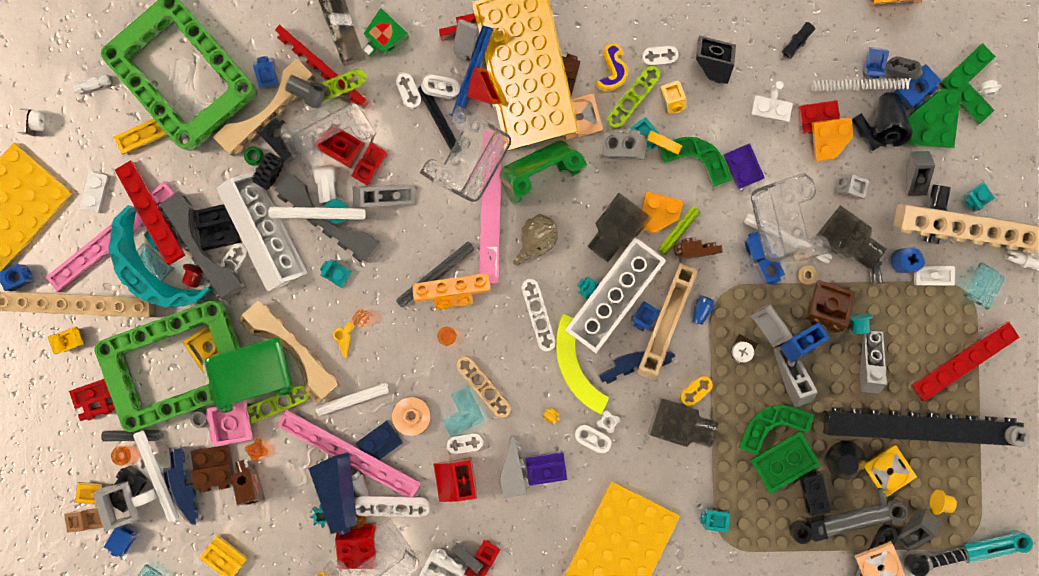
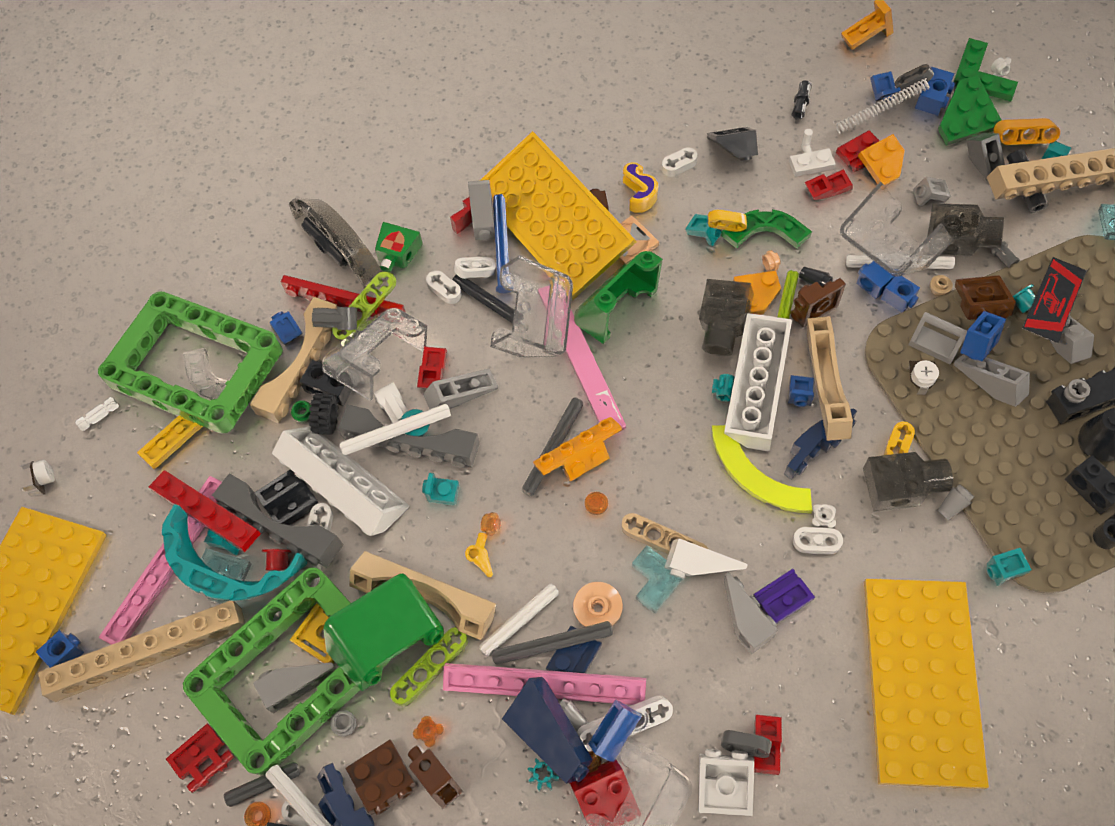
camera: 20 degrees left, 25 degrees down
yellow bracket [48,326,83,354] -> none
white plate [79,171,110,213] -> none
bright pink plate [206,401,253,446] -> none
red slope [314,124,365,169] -> none
red slope [433,457,477,502] -> none
white beam [447,433,483,454] -> none
red slope [467,68,502,104] -> none
dark tan hair [513,214,558,265] -> none
white beam [522,279,556,351] -> none
yellow plate [542,408,560,425] -> none
light grey brick [602,130,647,160] -> none
lime beam [607,66,660,129] -> none
yellow bracket [661,81,686,114] -> none
blue cone [692,295,715,325] -> none
dark purple plate [723,143,765,190] -> none
green plate [738,405,815,455] -> none
green plate [750,431,820,494] -> none
black pin [852,113,880,151] -> none
black cone [872,92,913,147] -> none
blue piece [890,247,925,273] -> none
white plate [914,266,955,285] -> none
none -> light grey slope [253,663,337,714]
none -> dark grey axle [492,621,613,665]
none -> blue brick [588,699,642,762]
none -> white slope [664,539,748,579]
none -> light nougat plate [762,250,781,271]
none -> black cone [799,266,833,287]
none -> red slope [805,169,853,200]
none -> light grey cone [938,484,974,520]
none -> light orange beam [994,118,1060,145]
none -> black sticker [1022,257,1087,343]
none -> light grey bush [1064,379,1090,403]

